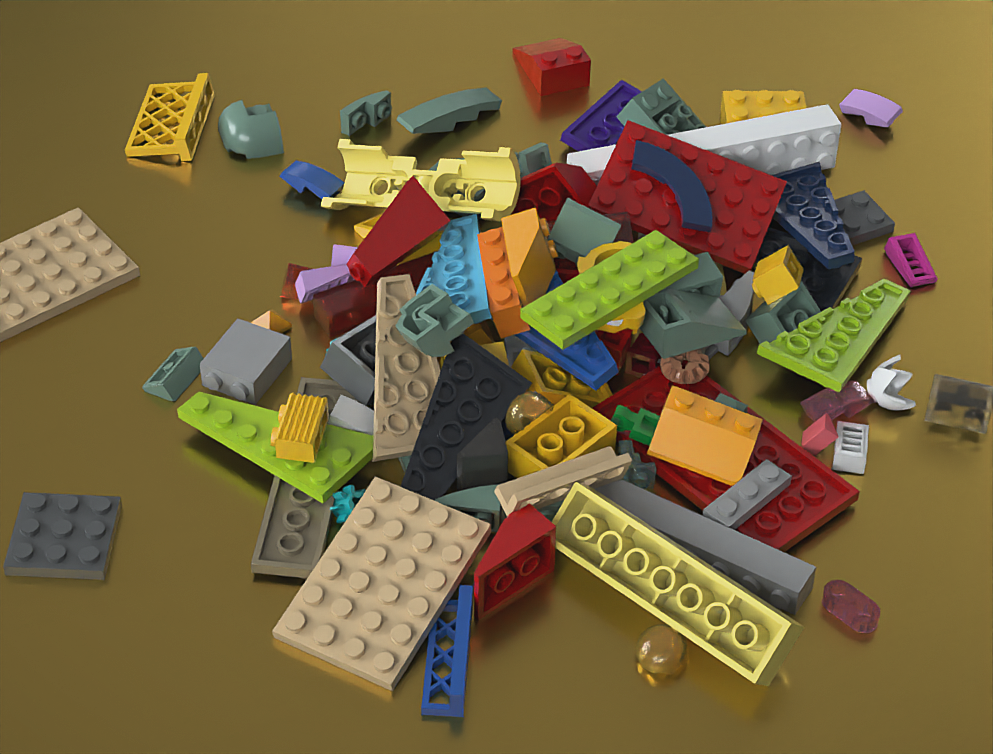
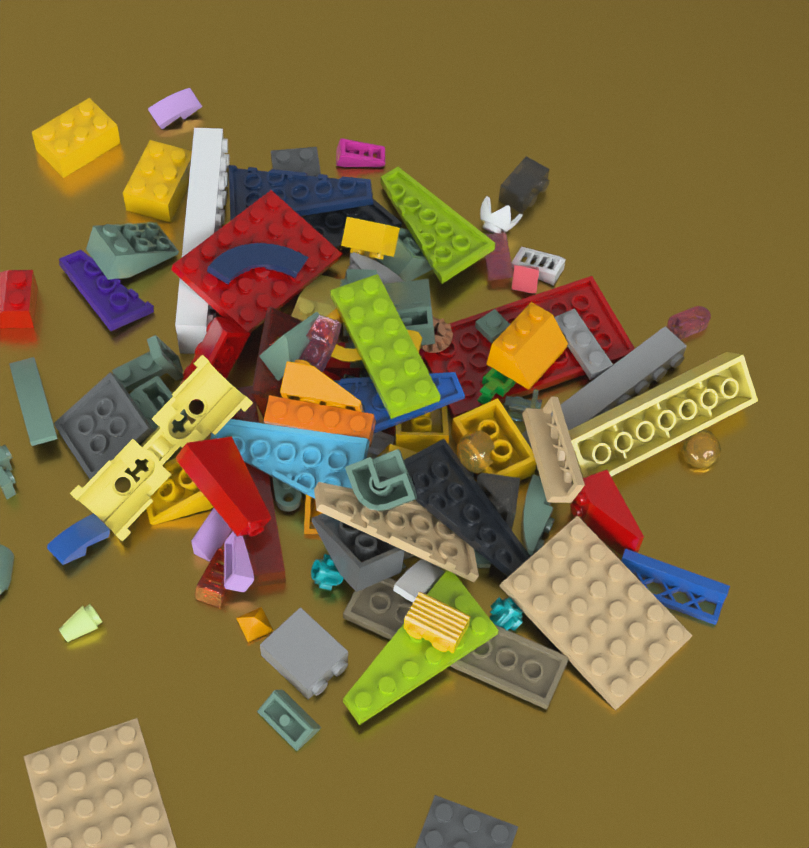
camera: 75 degrees left, 15 degrees up
none -> yellow brick [32,98,120,178]
none -> dark grey plate [53,372,154,480]
none -> yellowish green cone [59,604,103,642]
none -> clear pink slope [298,315,341,372]

